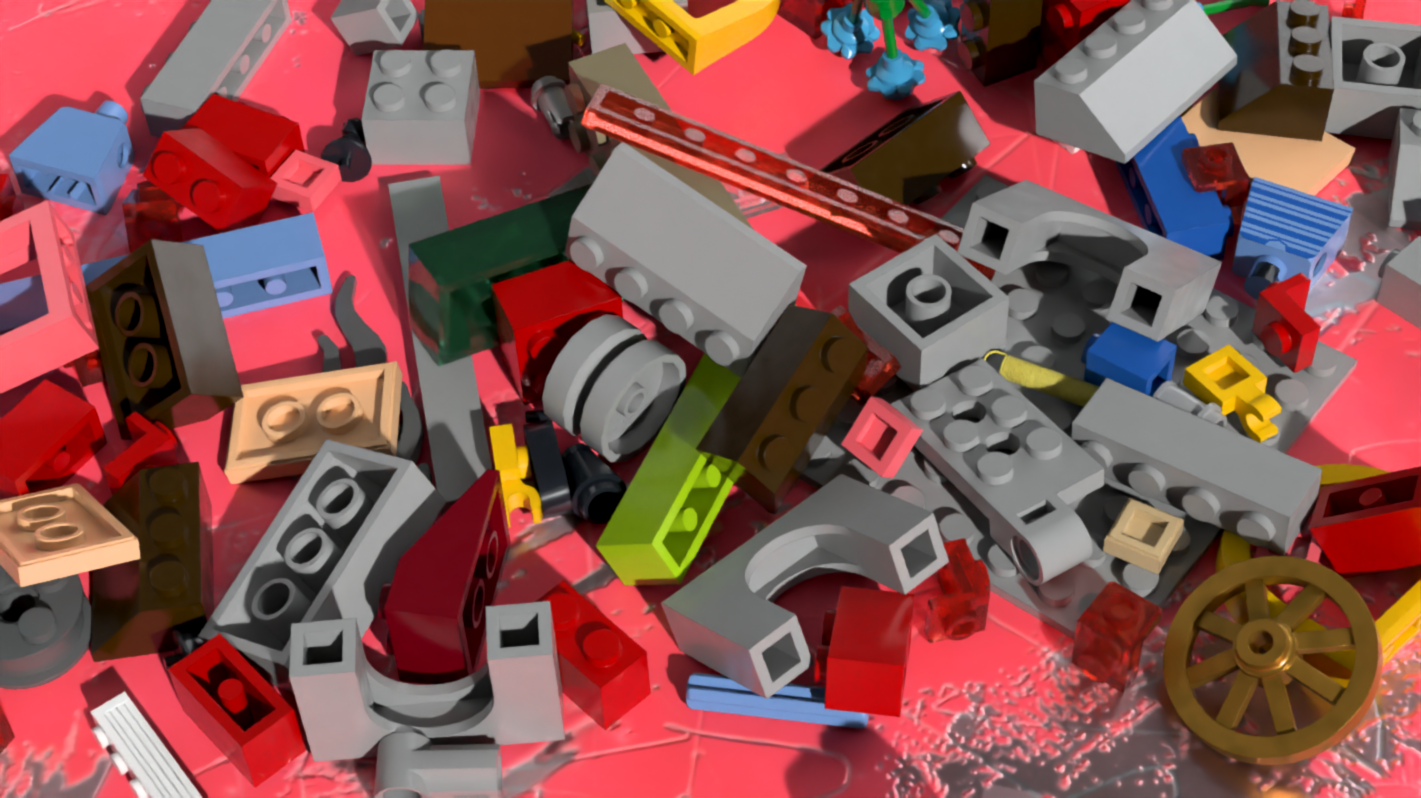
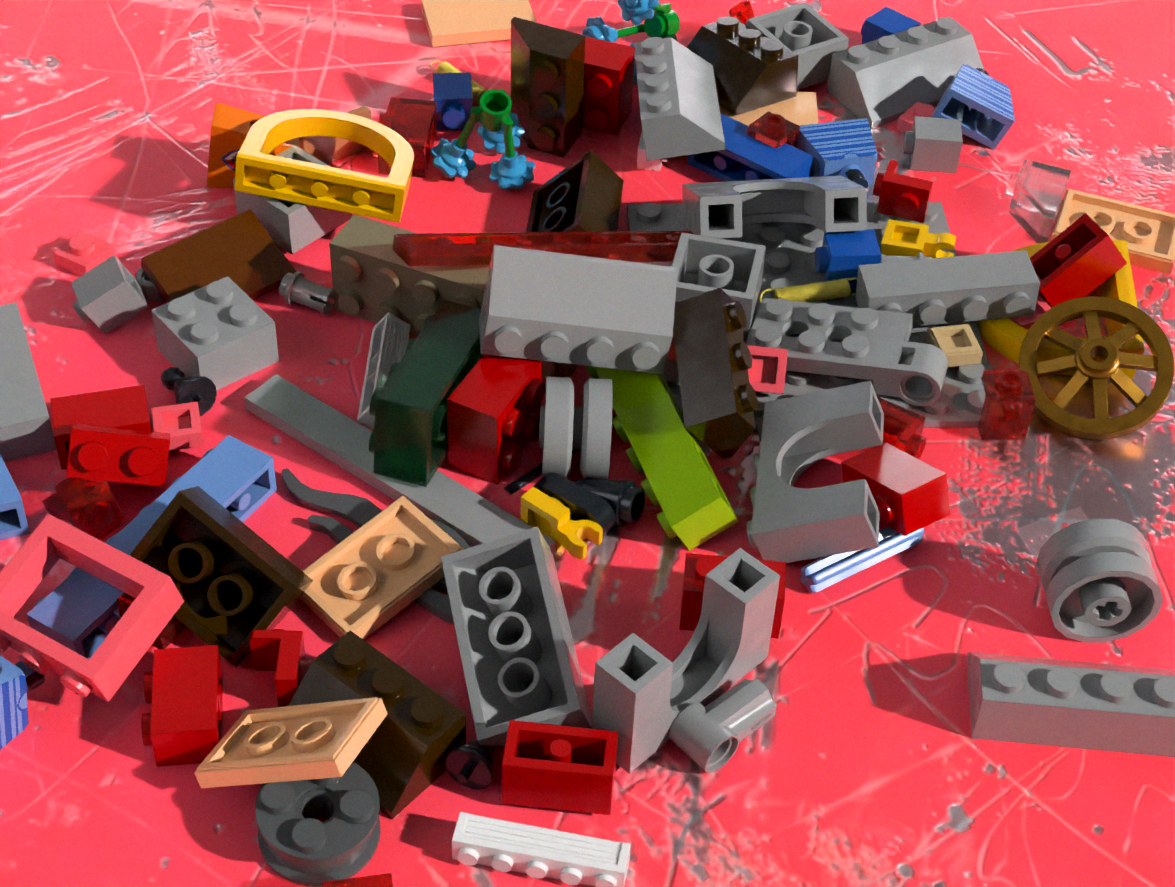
camera: 45 degrees left, 5 degrees down
dark red slope [378,469,511,685] -> none

